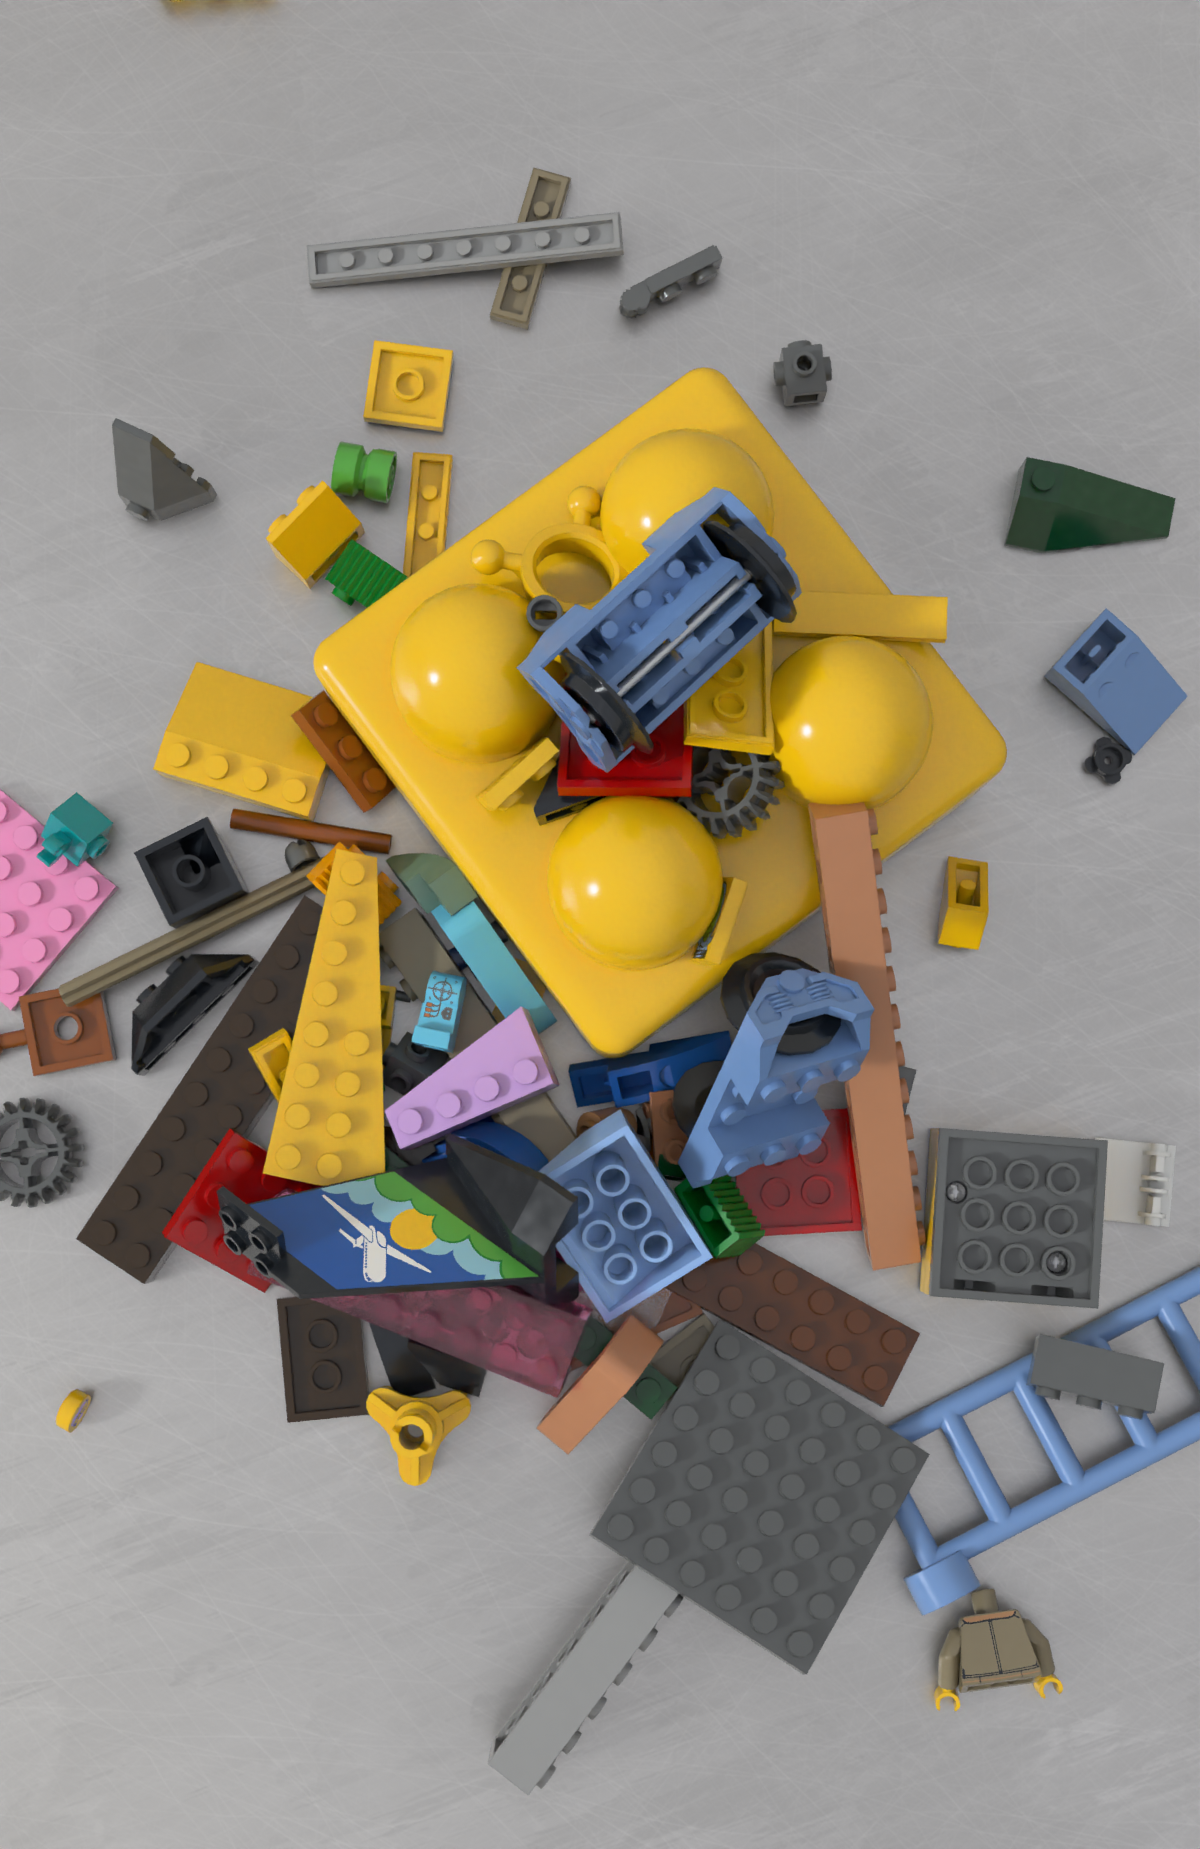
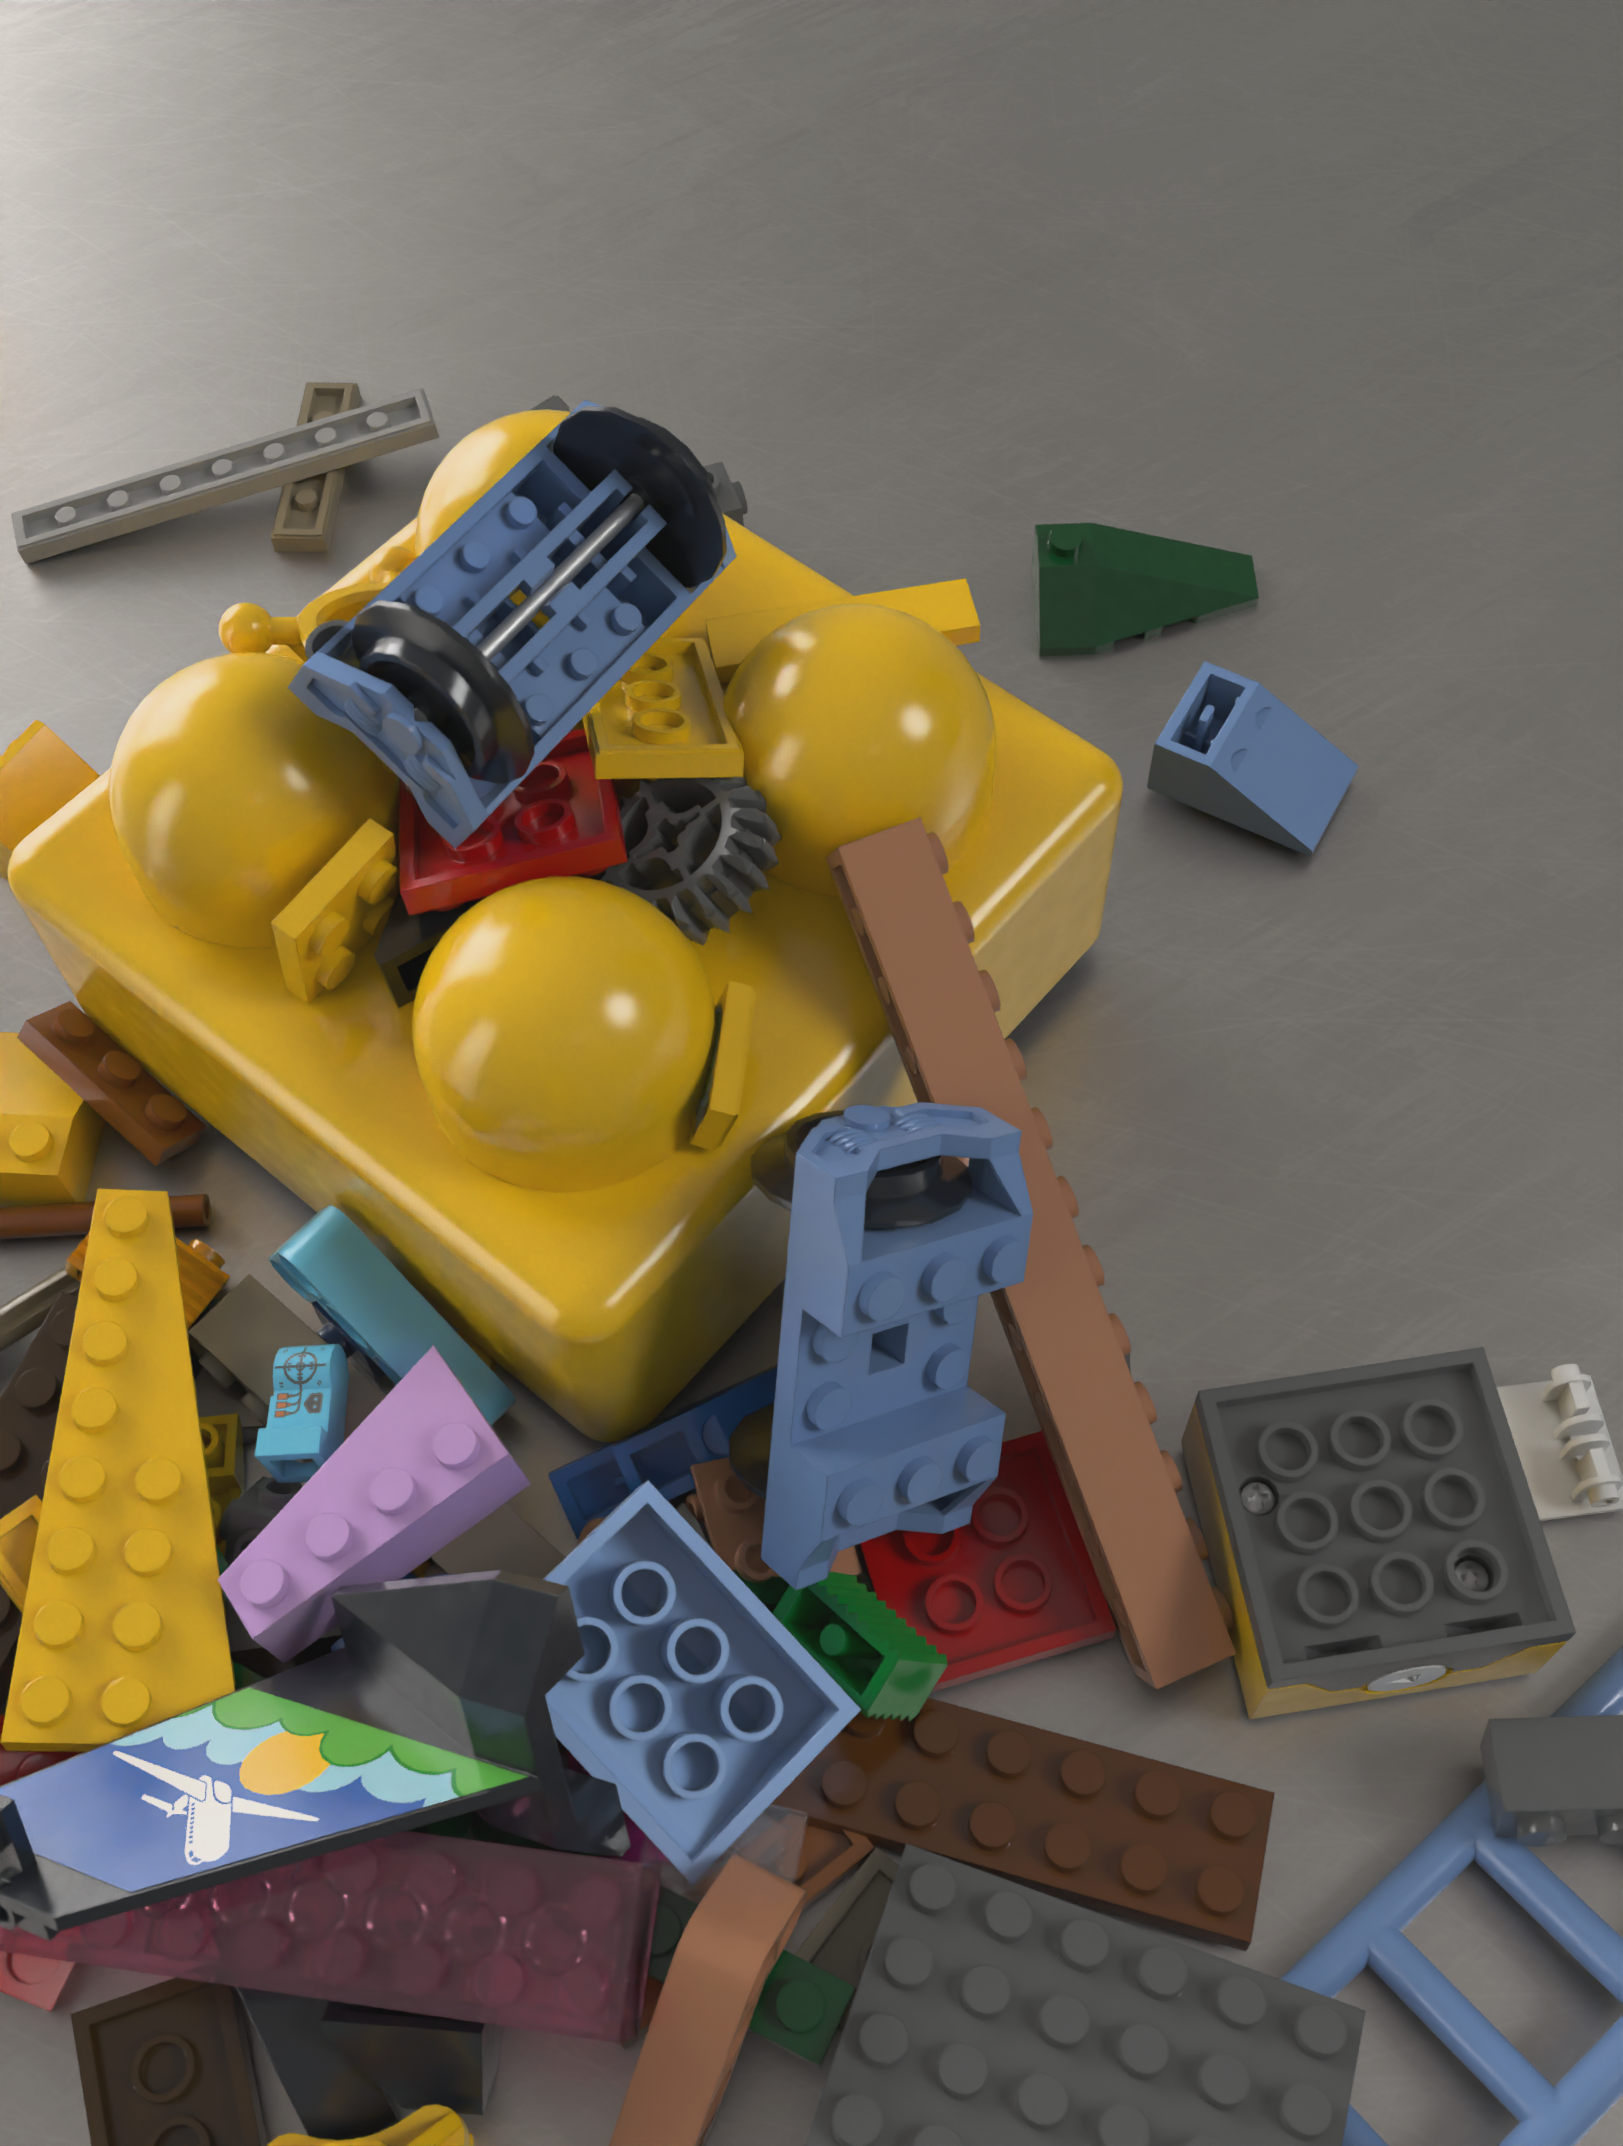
camera: 10 degrees left, 25 degrees down
dark grey hinge [284,839,320,872] -> none
bright green wheel [331,441,397,503] -> none
yellow plate [363,340,454,432] -> none
sand green slope [386,853,478,916] -> none
yellow slope [938,856,989,950] -> none
black plate [1084,737,1132,784] -> none

